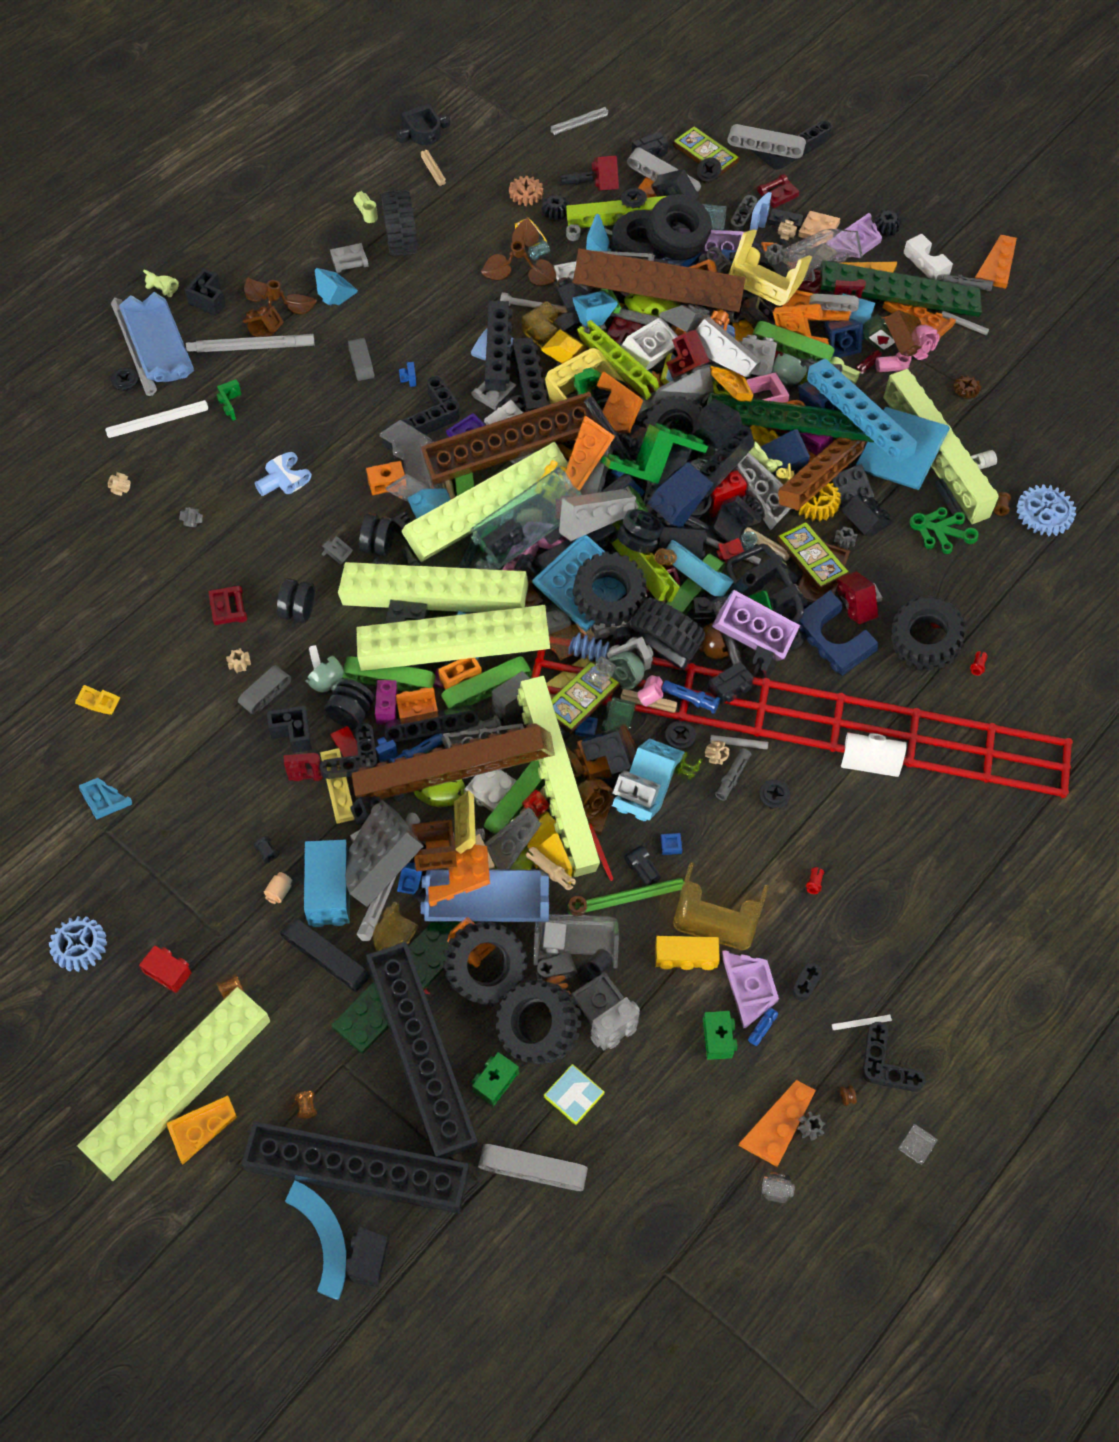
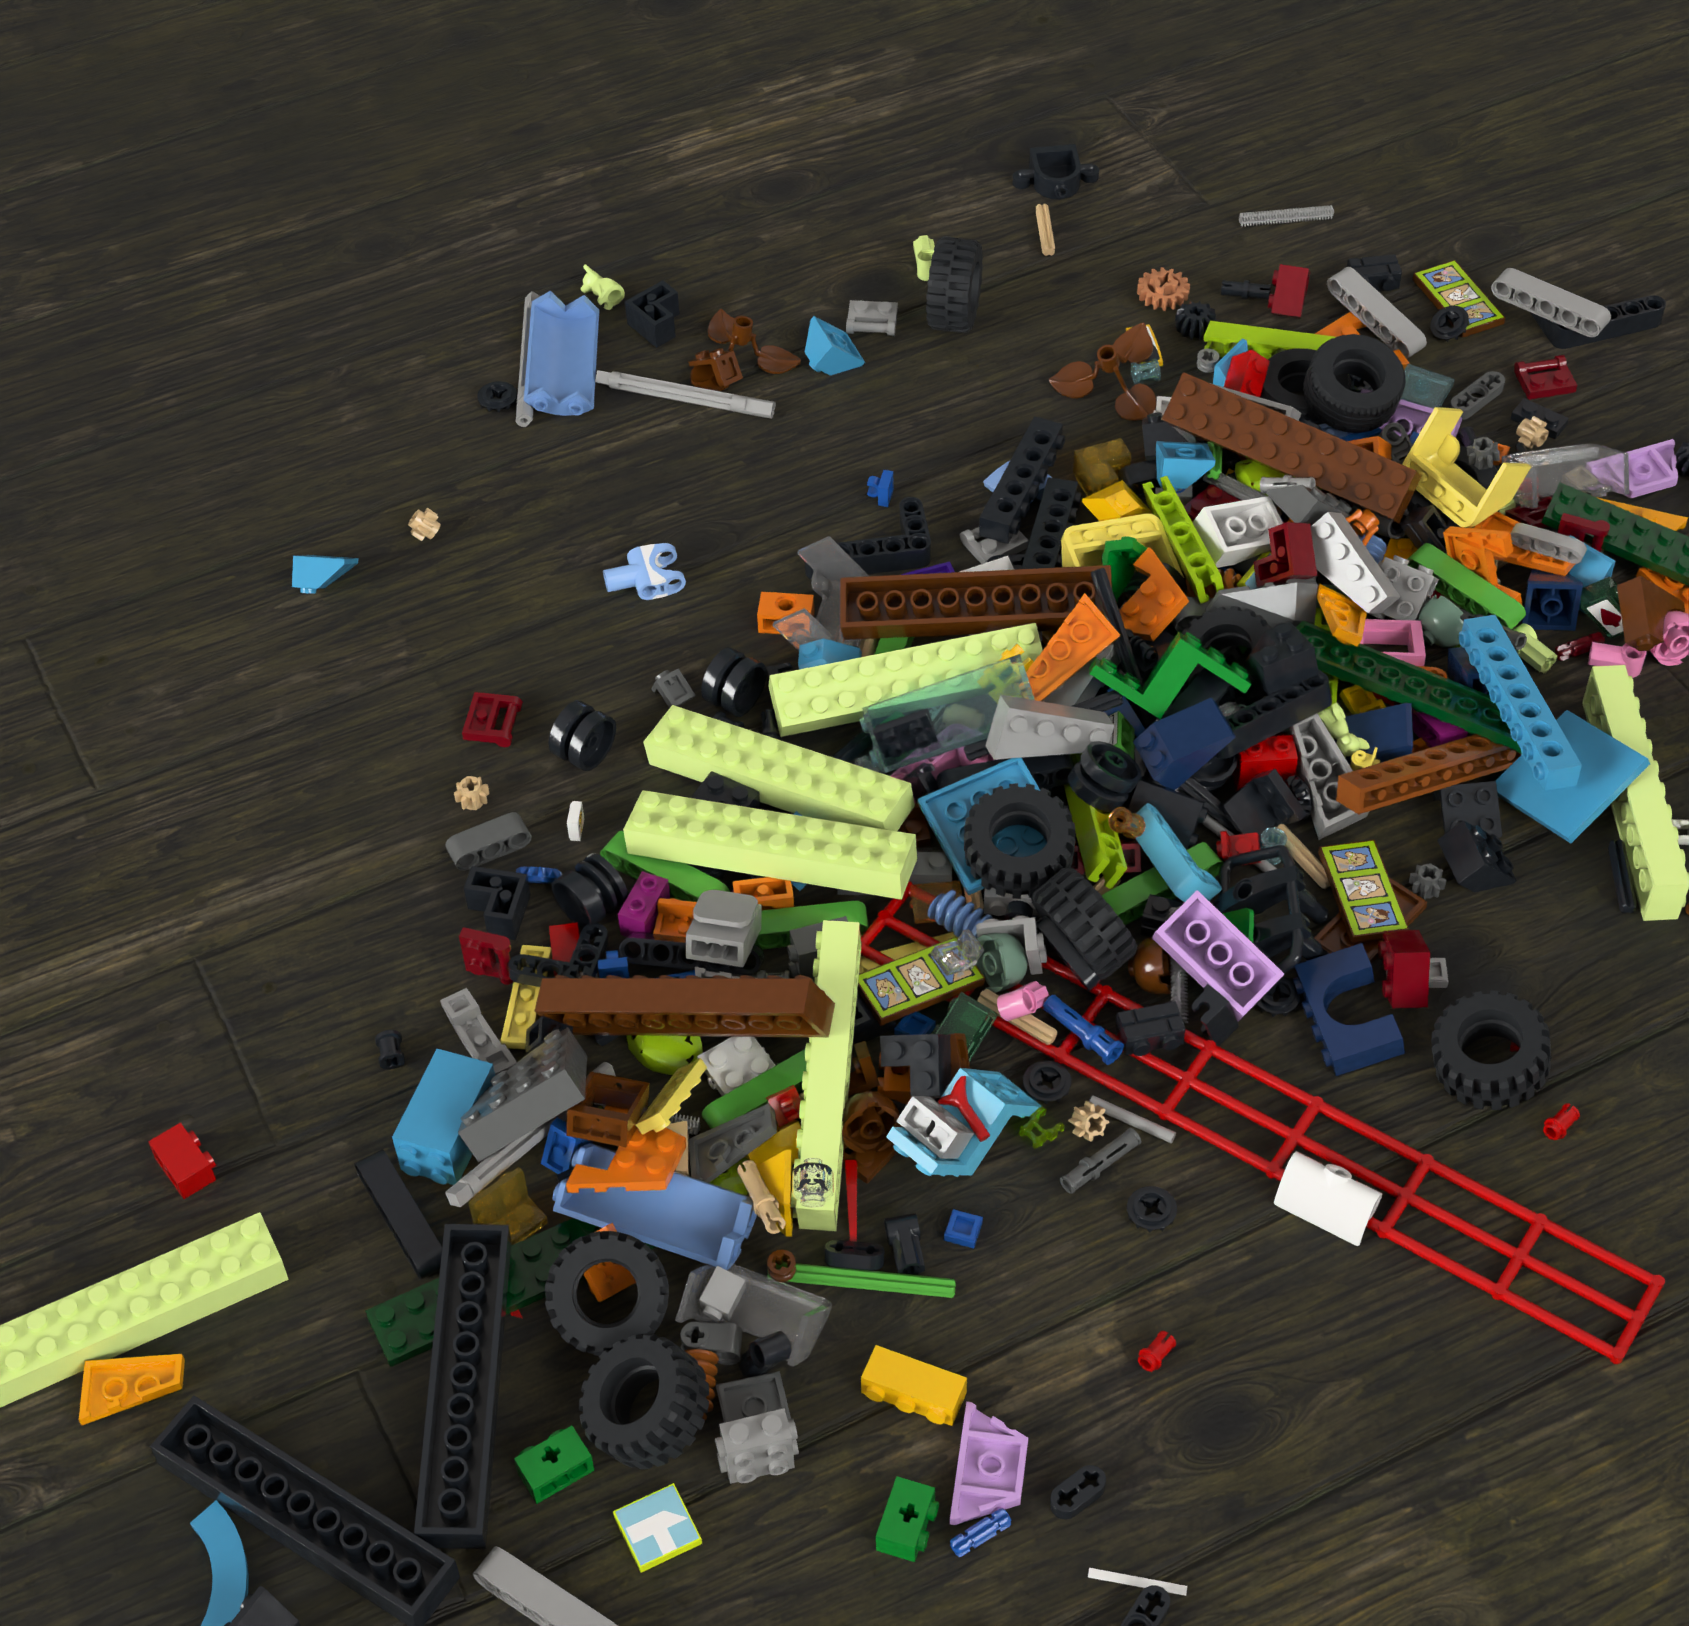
camera: 25 degrees right, 10 degrees down
light blue gear [49,916,107,972] -> none
yellow slope [75,685,120,715] -> none
dark azure wing [79,778,132,820] -> none
white axle [106,400,208,438] -> none
dark grey gear [179,507,203,527] -> none
green bracket [216,379,241,421] -> none
clear orange bush [217,974,243,999] -> none
light nougat brick [264,872,292,904] -> none
clear orange bush [295,1091,317,1119] -> none
sand green cylinder [306,656,344,693] -> none
dark grey beam [348,338,374,381] -> none
light grey piece [500,292,567,313] -> none
black gear [621,188,647,209] -> none
black brick [651,169,699,199] -> none
clear yellow windscreen [673,862,769,950] -> none
light blue slope [750,192,772,236] -> none
yellow gear [795,483,841,522] -> none
light nougat plate [798,211,840,244] -> none
green plant [910,507,978,554] -> none
none -> dark azure slope [292,555,358,593]
none -> light grey slope [440,988,517,1075]
none -> blue gear [516,866,562,884]
none -> light grey brick [686,890,762,967]
none -> clear head [792,1158,834,1208]
none -> black beam [824,1240,885,1270]
none -> red piece [938,1076,990,1142]
none -> red brick [1224,349,1270,397]
none -> light grey pin [1260,475,1316,494]

